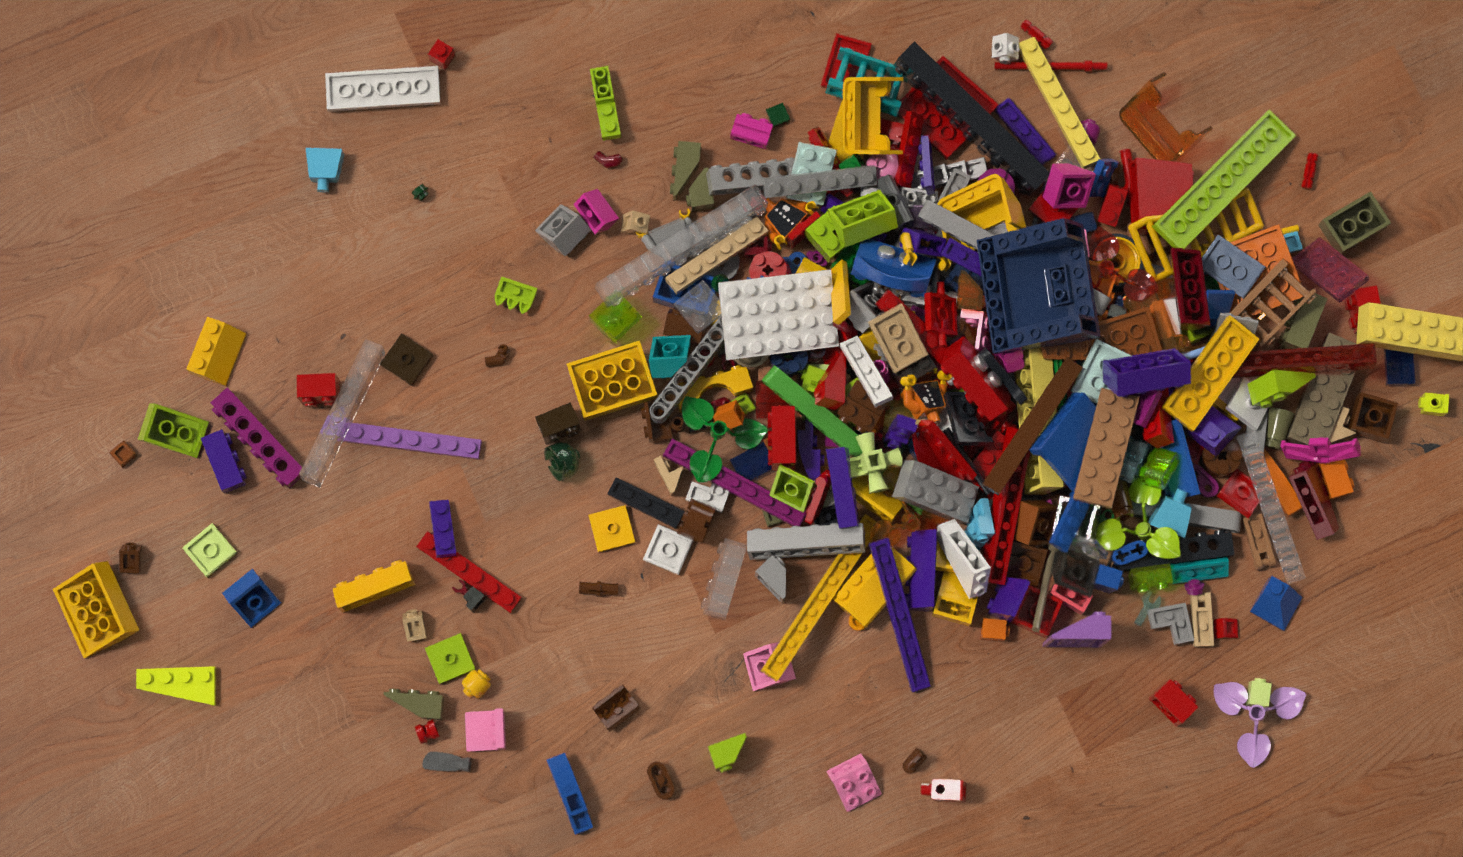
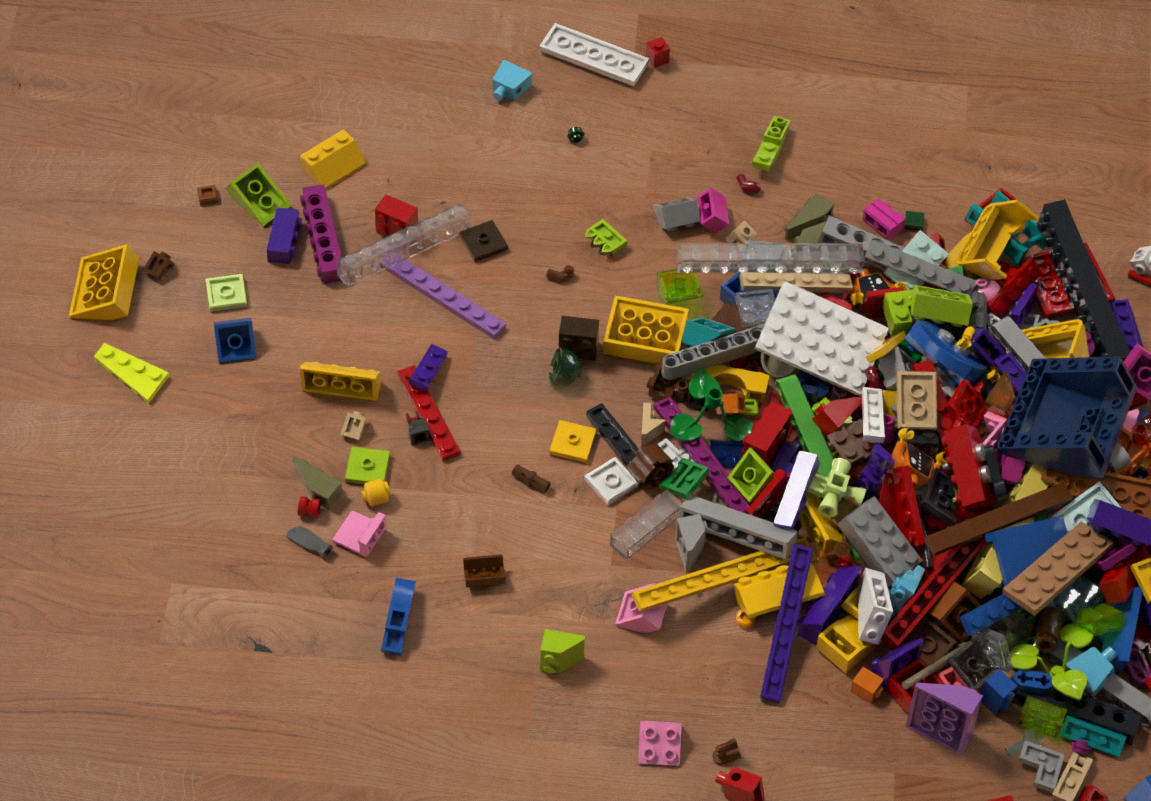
camera: 30 degrees right, 25 degrees down
reddish brown plate [647,761,675,800] -> none
none -> green plate [659,458,710,500]

